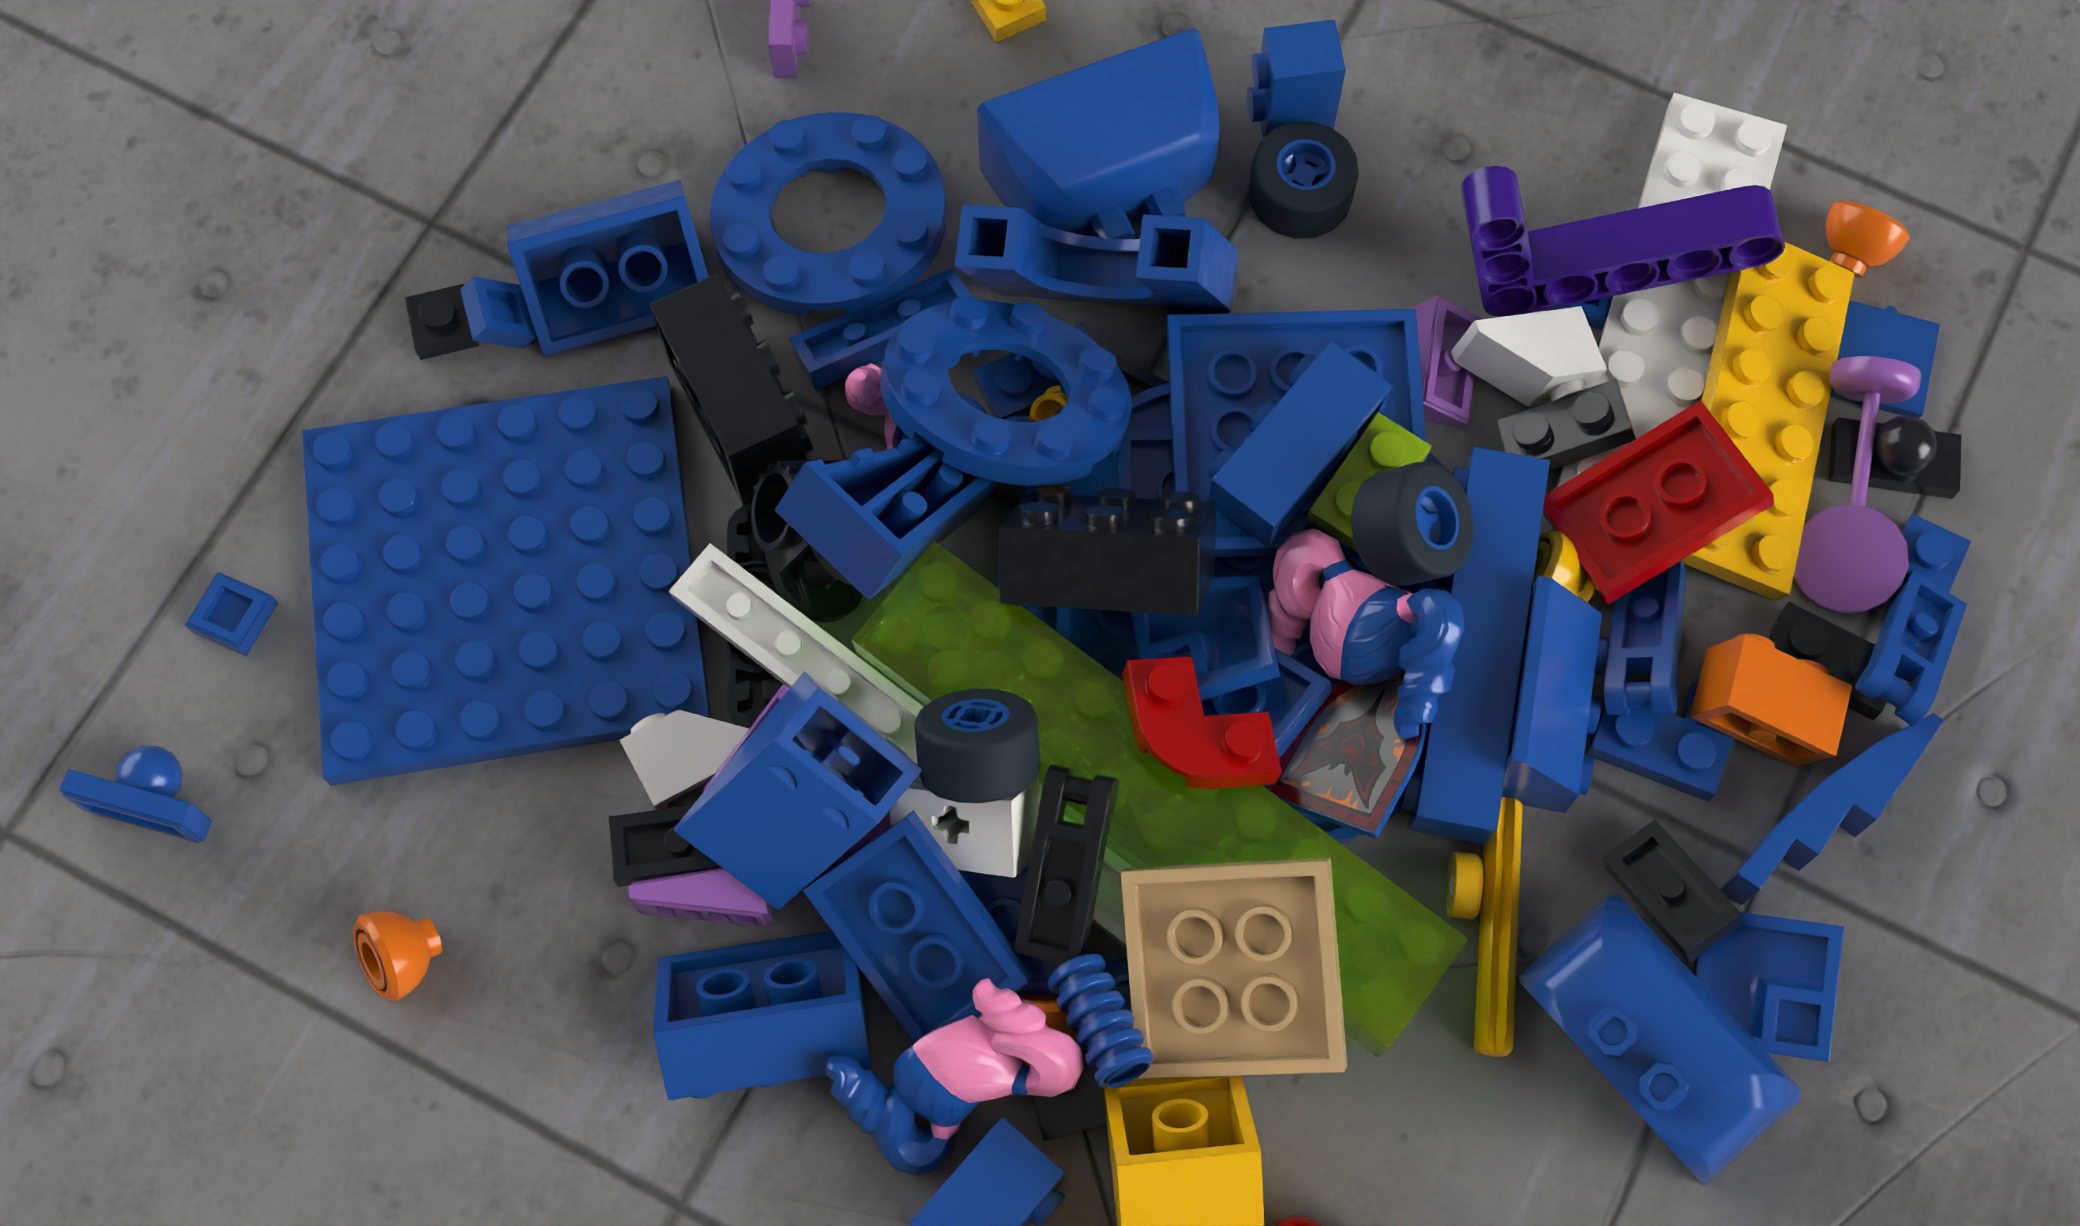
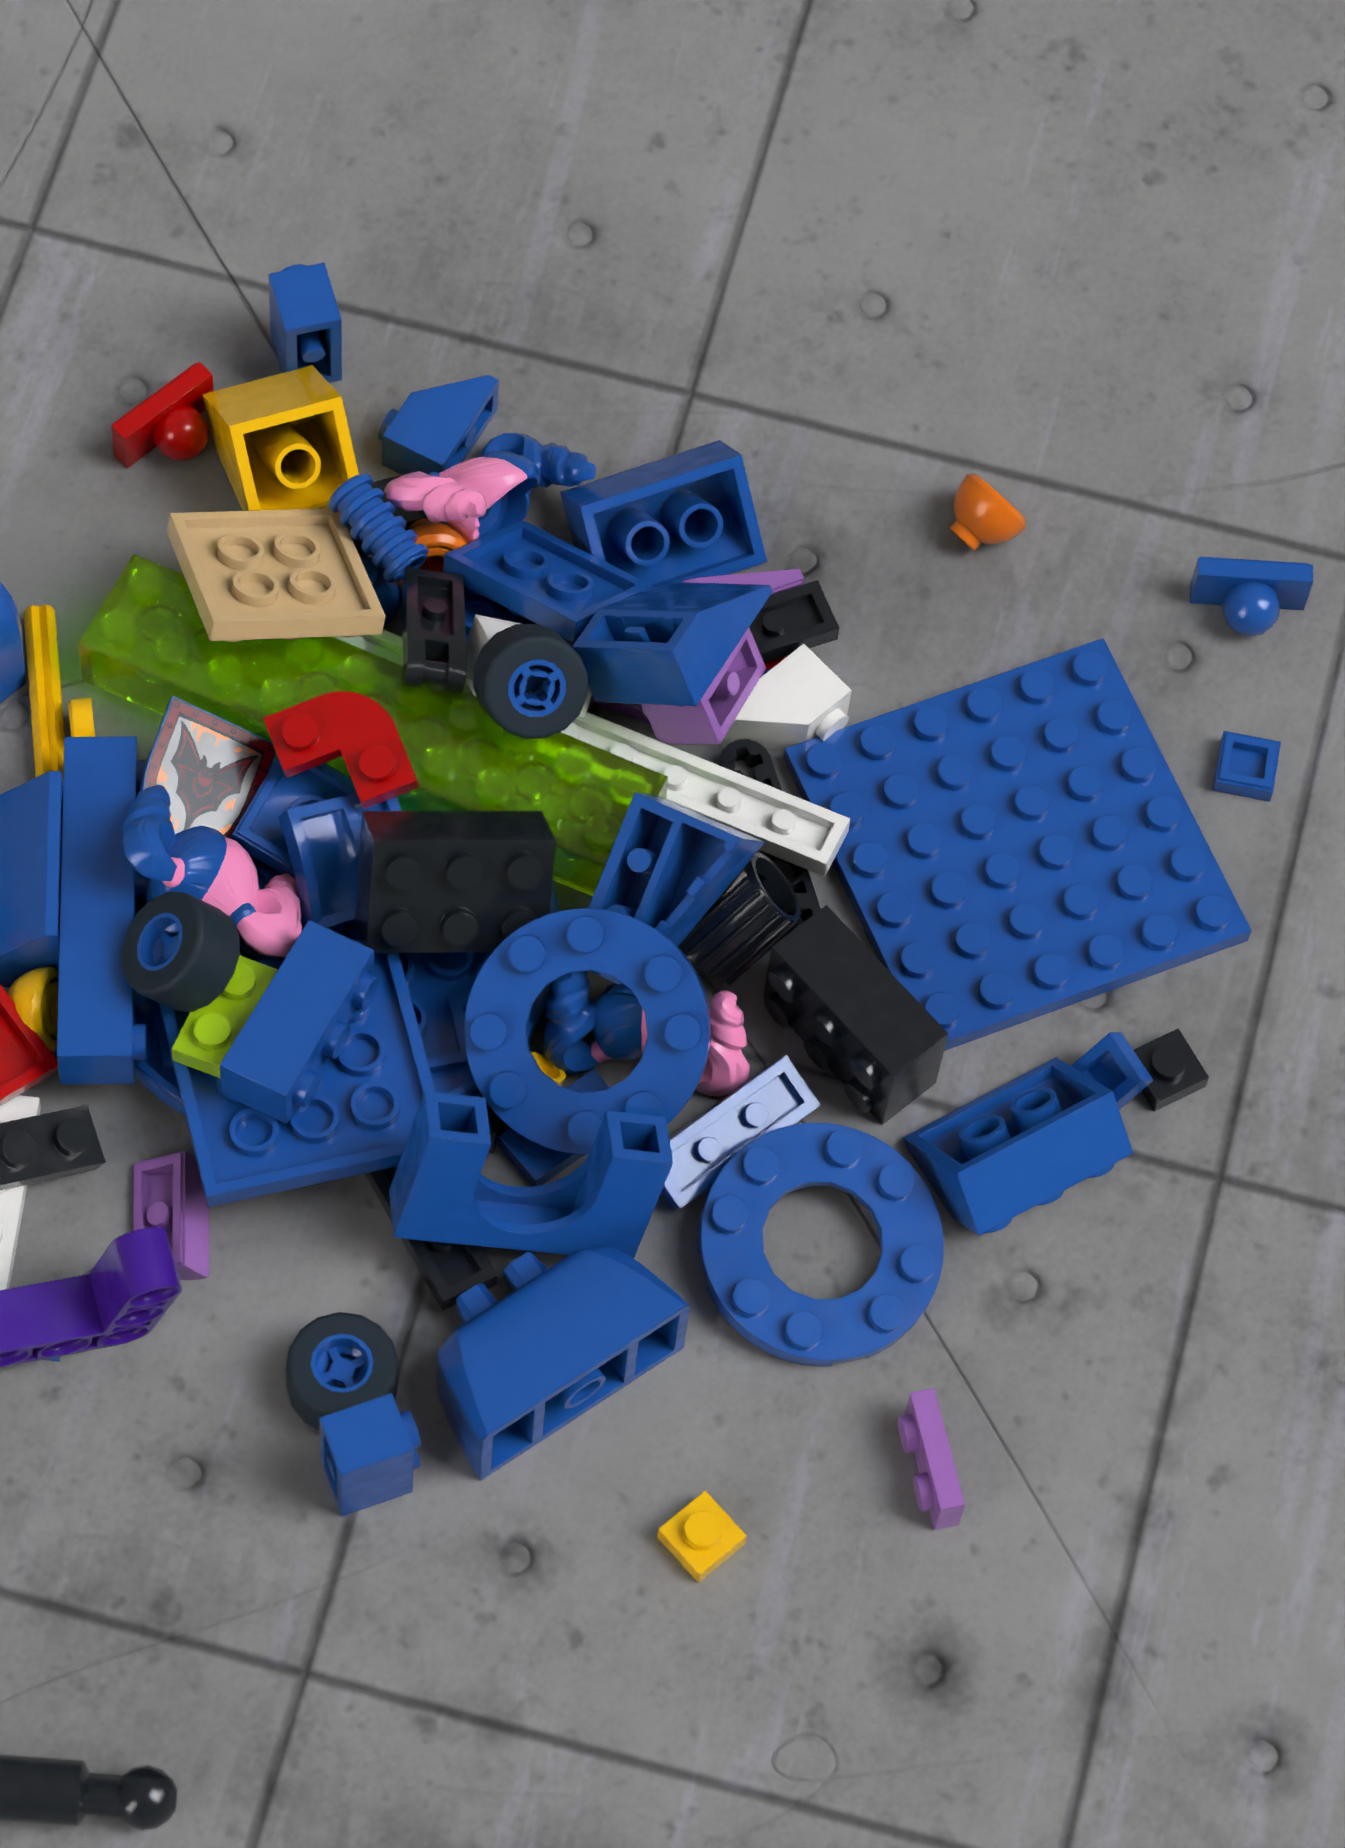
camera: 160 degrees right, 5 degrees down
white slope [1451,306,1607,407] -> none

